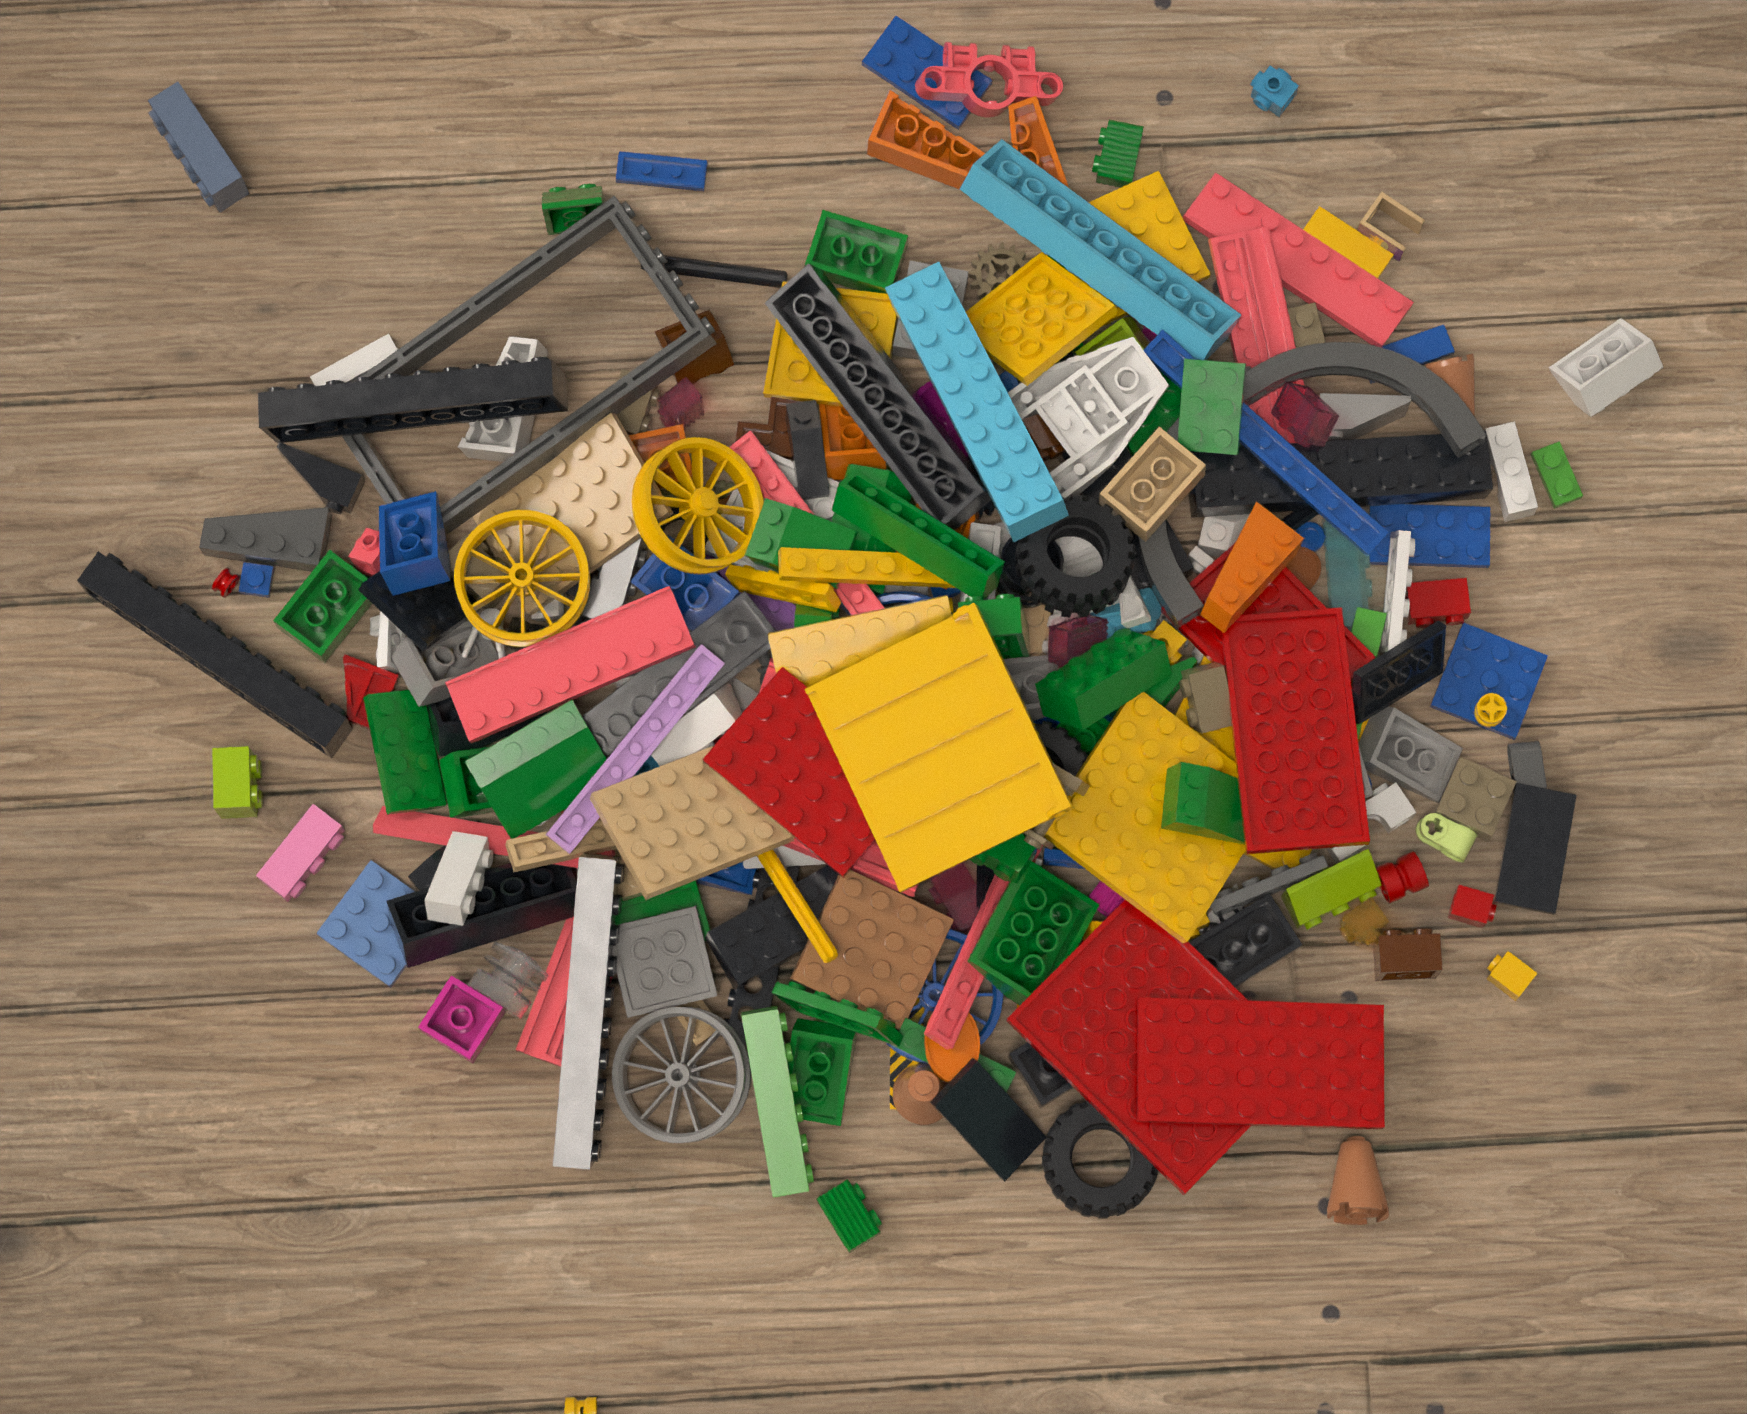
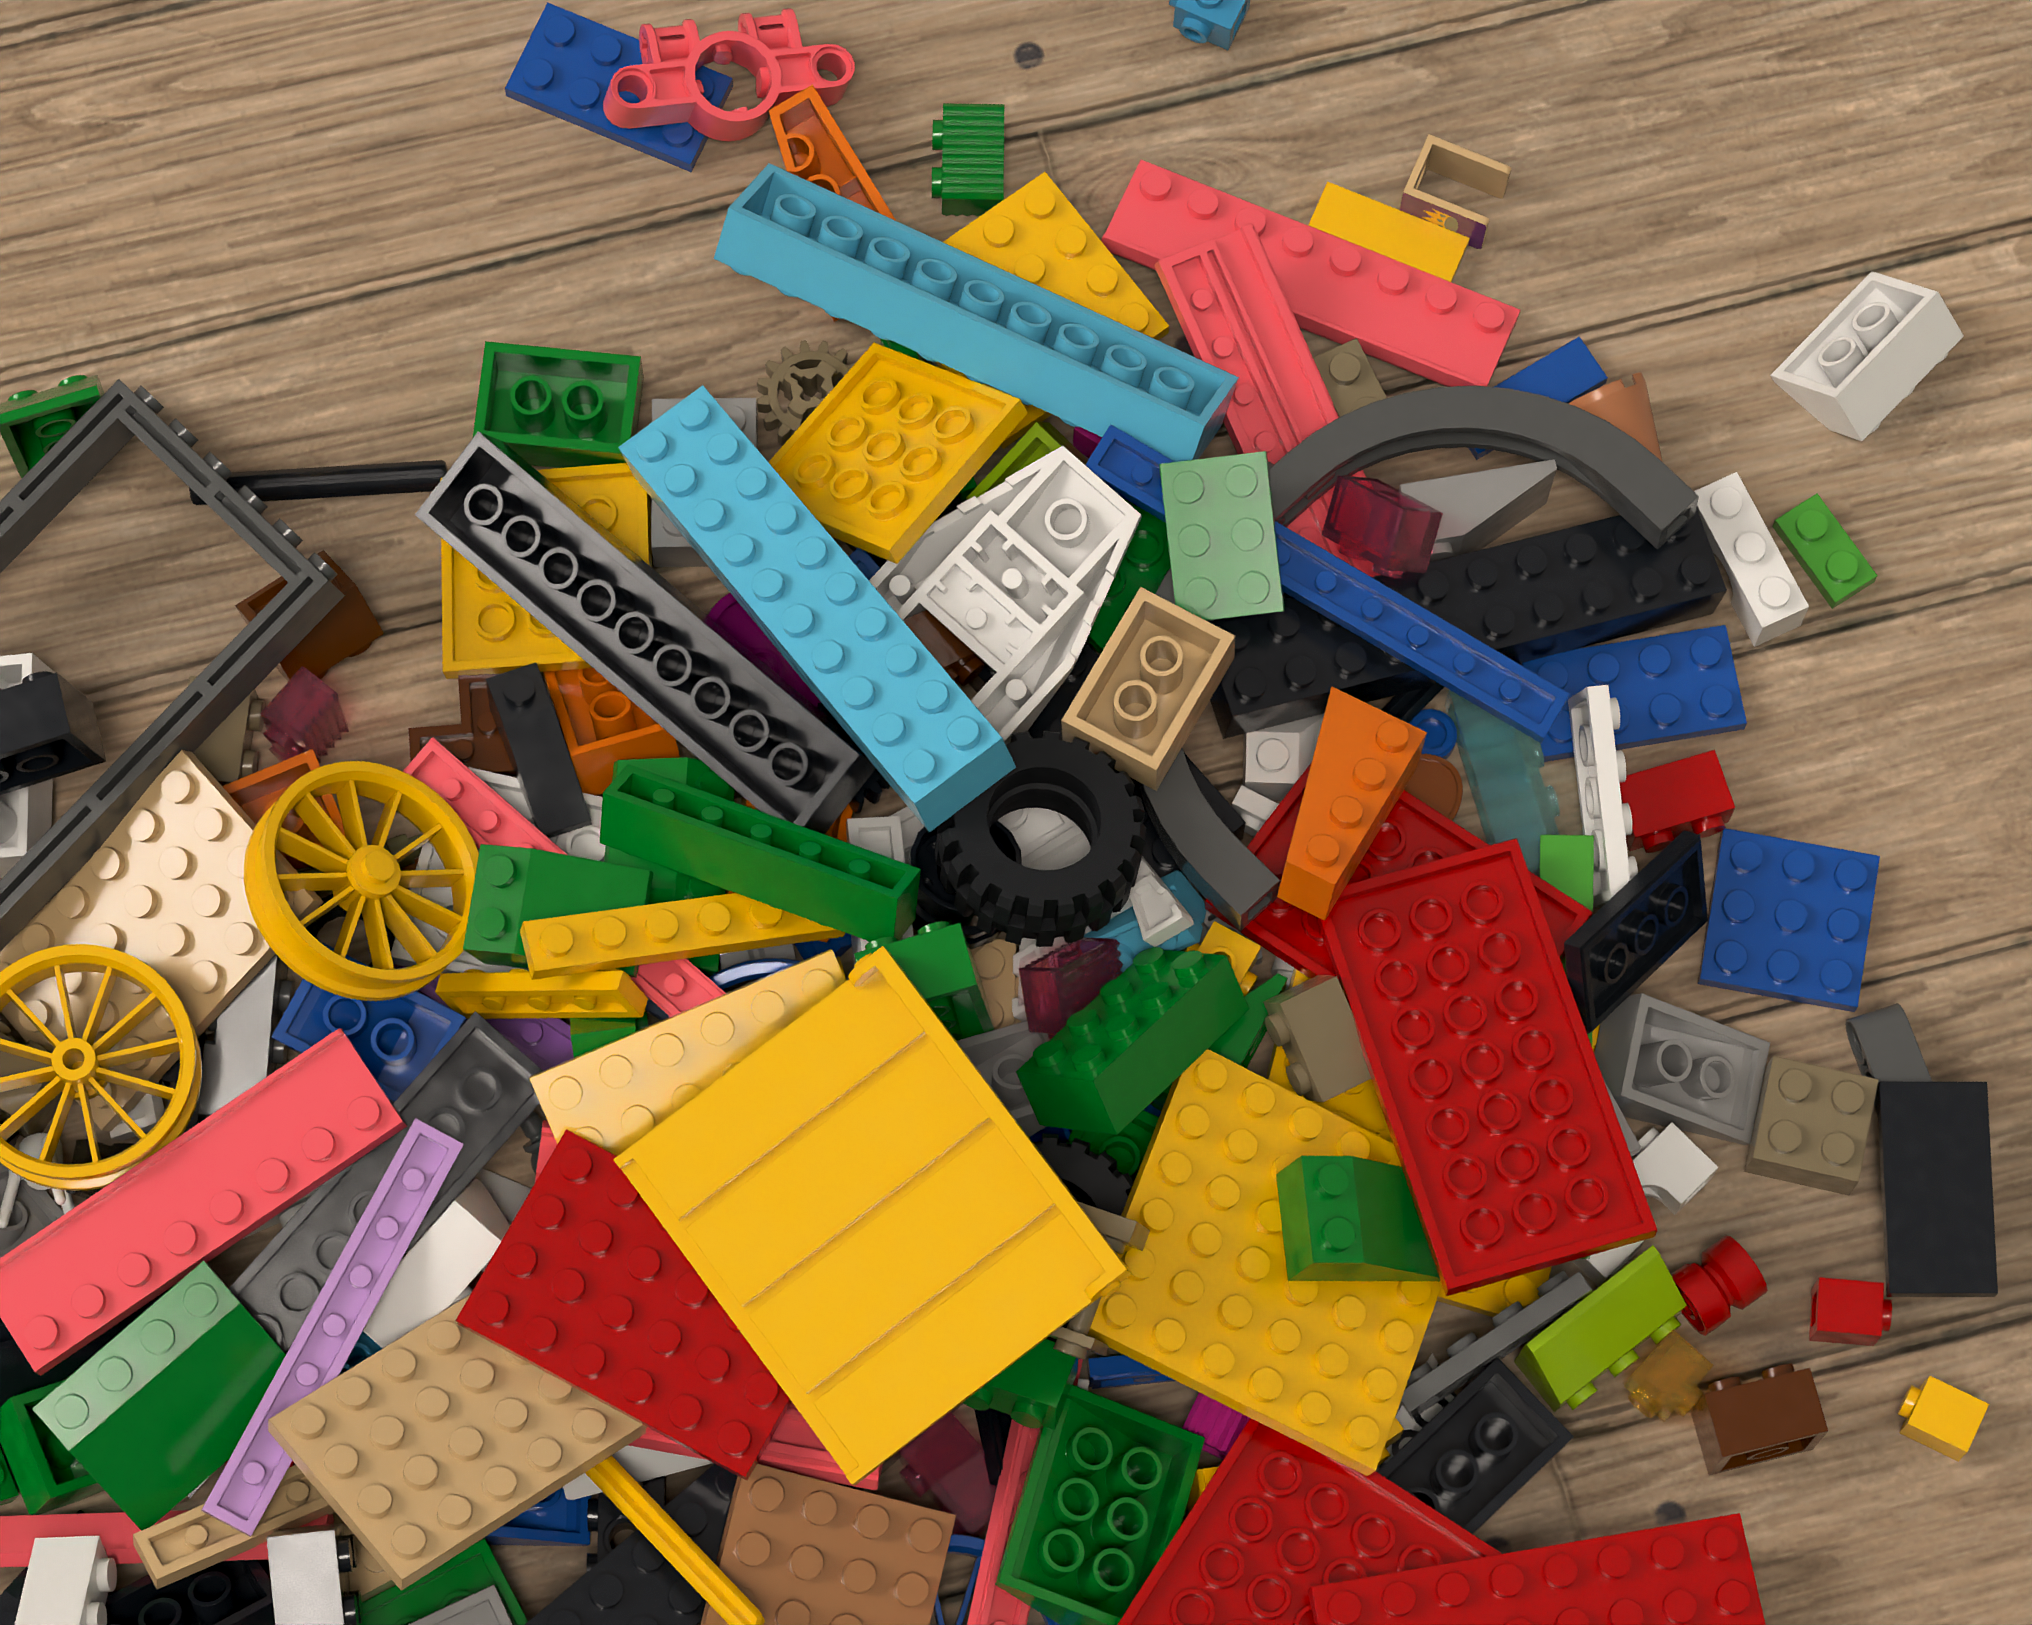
camera: 15 degrees left, 5 degrees down
blue tile [616,151,708,192] -> none
orange wedge [867,90,985,190] -> none
yellowish green piece [1415,813,1477,863] -> none
yellow wheel [1474,693,1507,728] -> none

